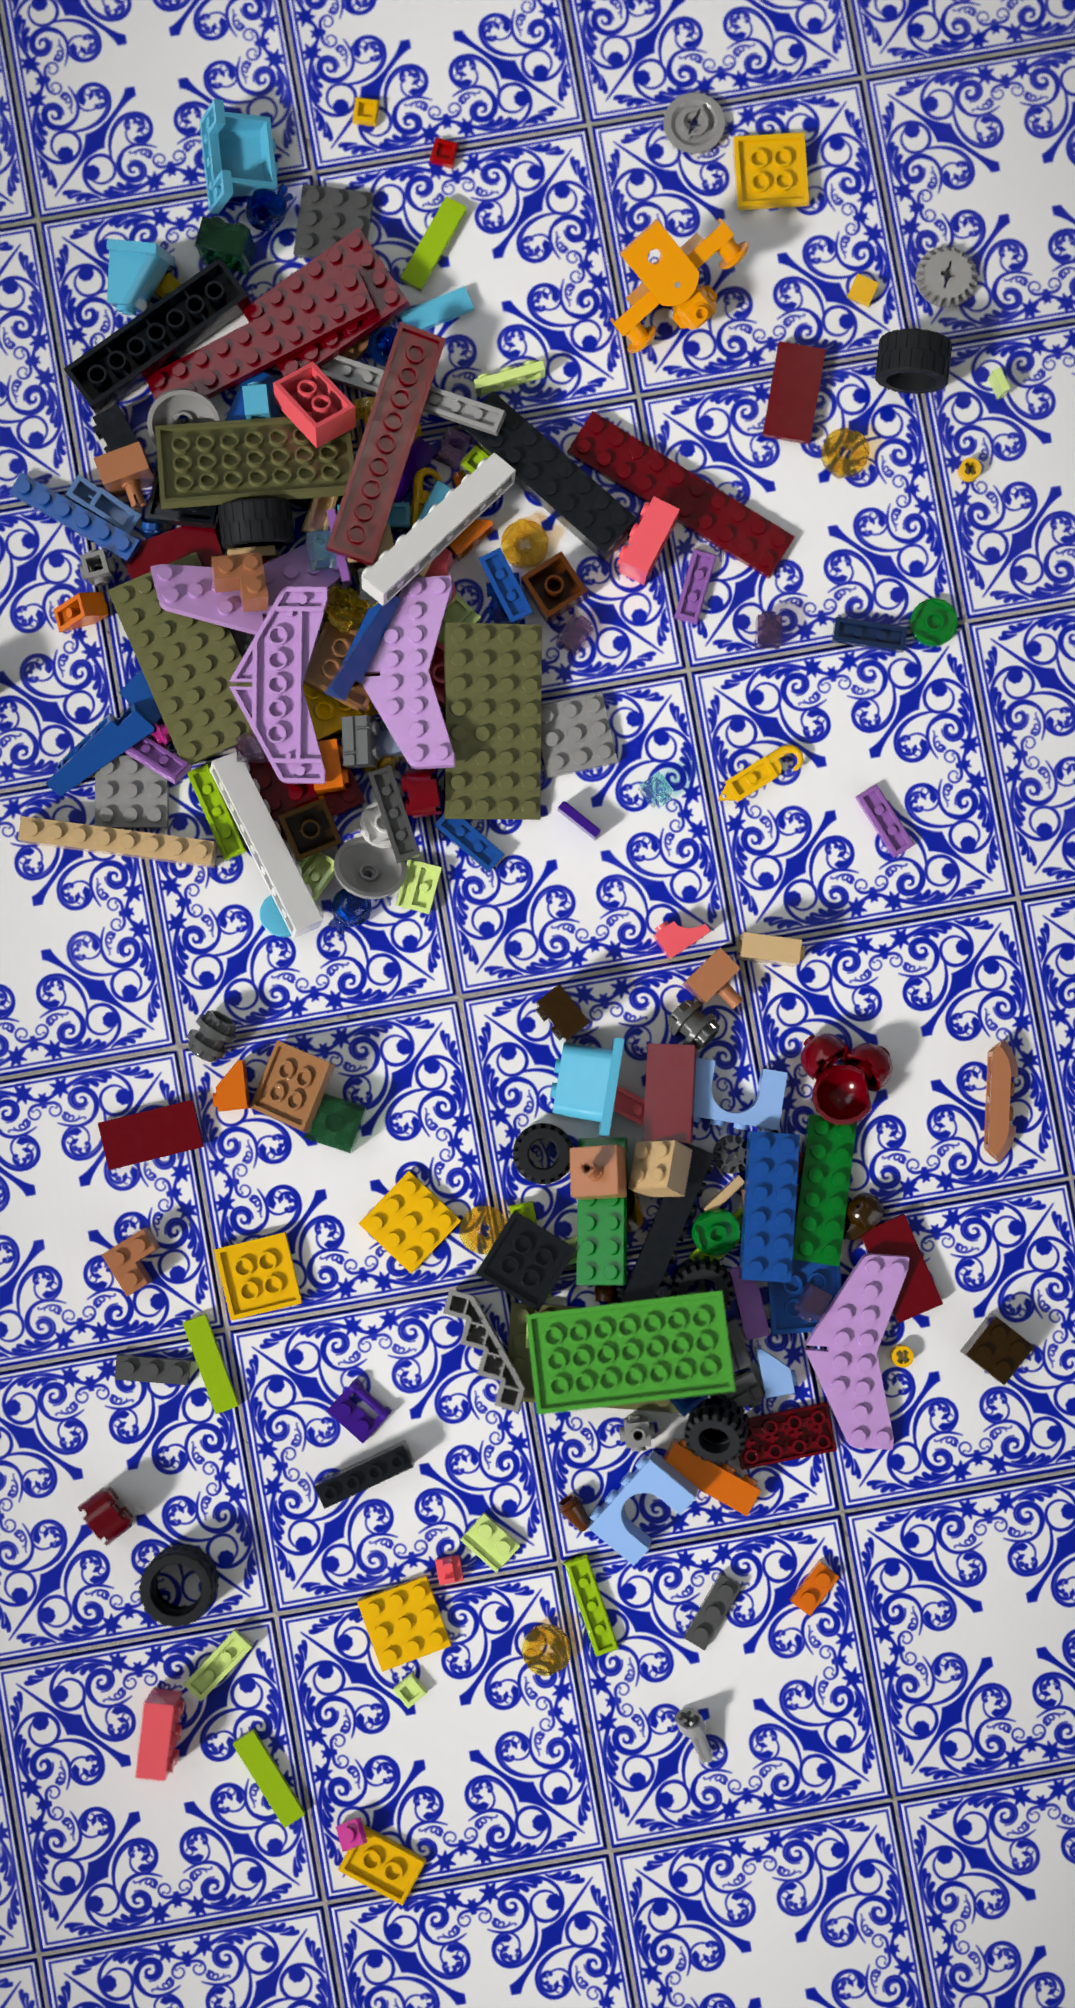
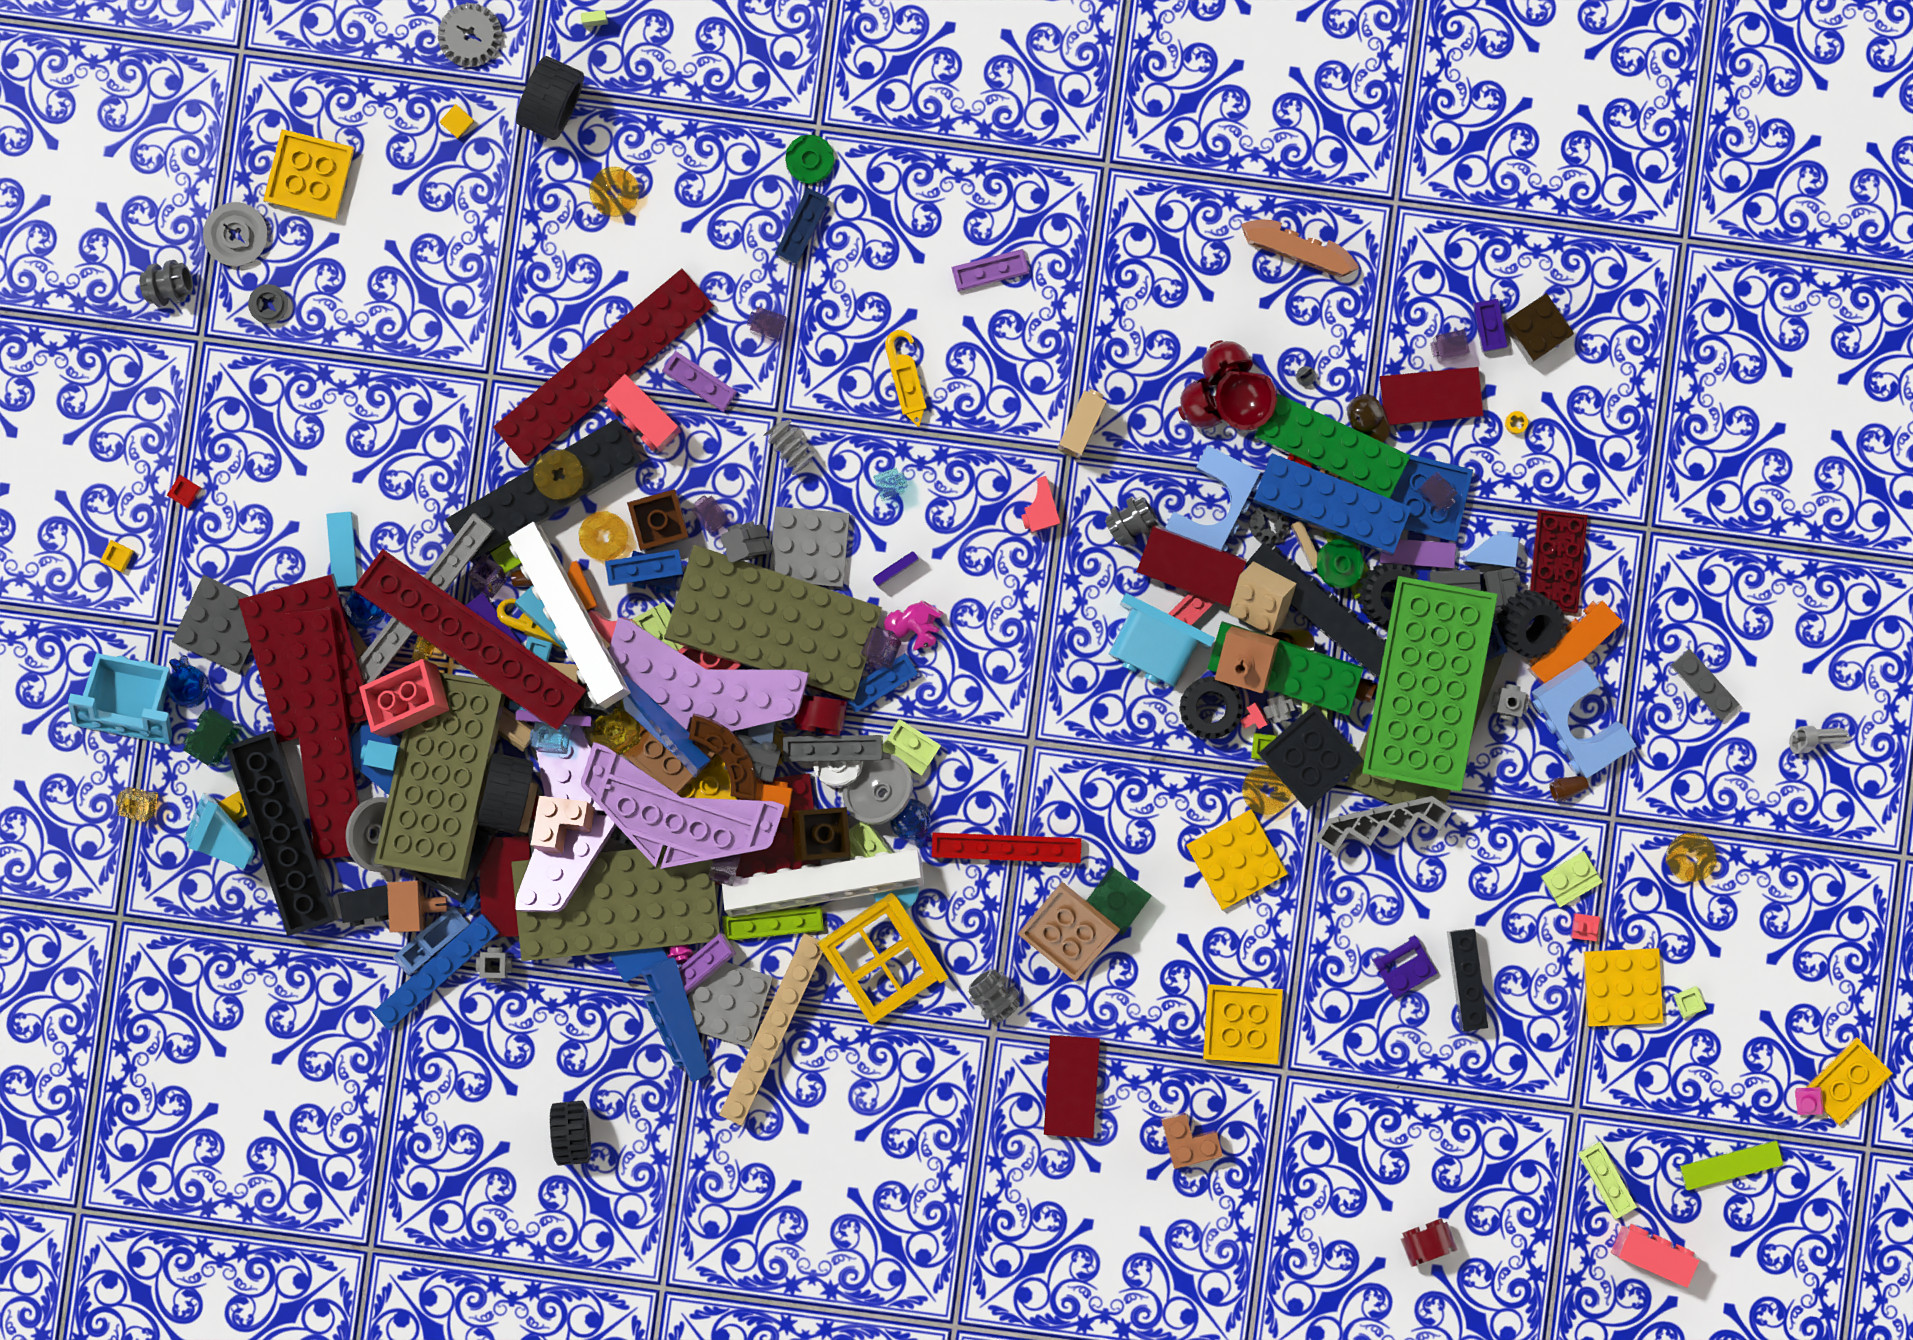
camera: 70 degrees left, 0 degrees up
orange slope [53,592,109,632] -> none
dark grey plate [115,1354,191,1385] -> none
black tyre [139,1544,219,1627] -> none
lime tile [182,1314,240,1414] -> none
orange slope [213,1060,250,1112] -> none
lime tile [400,196,467,292] -> none
yellowish green plate [474,360,545,397] -> none
dark brown brick [535,984,590,1041] -> none
lime tile [564,1554,619,1657] -> none
light orange piece [609,218,749,353] -> none
nougat brick [682,948,744,1009] -> none
dark red tile [762,341,826,445] -> none
orange plate [790,1561,839,1616] -> none
lavender wing [804,1253,909,1450] -> none
yellow bush [958,458,982,482] -> none
none -> clear yellow brick [116,787,158,822]
none -> dark grey piece [139,260,193,307]
none -> dark grey gear [248,284,288,324]
none -> clear yellow plate [533,450,584,500]
none -> reddish brown tile [689,713,757,800]
none -> dark grey brick [720,521,773,563]
none -> light grey piece [763,419,815,475]
none -> yellow window [817,893,948,1025]
none -> clear purple brick [861,627,902,669]
none -> dark pink animal [884,600,944,651]
none -> red plate [932,832,1082,863]
none -> coral tile [1240,701,1270,729]
none -> light grey gear [1263,695,1295,724]
none -> dark grey hinge [1296,366,1316,387]
none -> clear purple brick [1430,329,1470,362]
none -> dark purple plate [1473,299,1507,352]

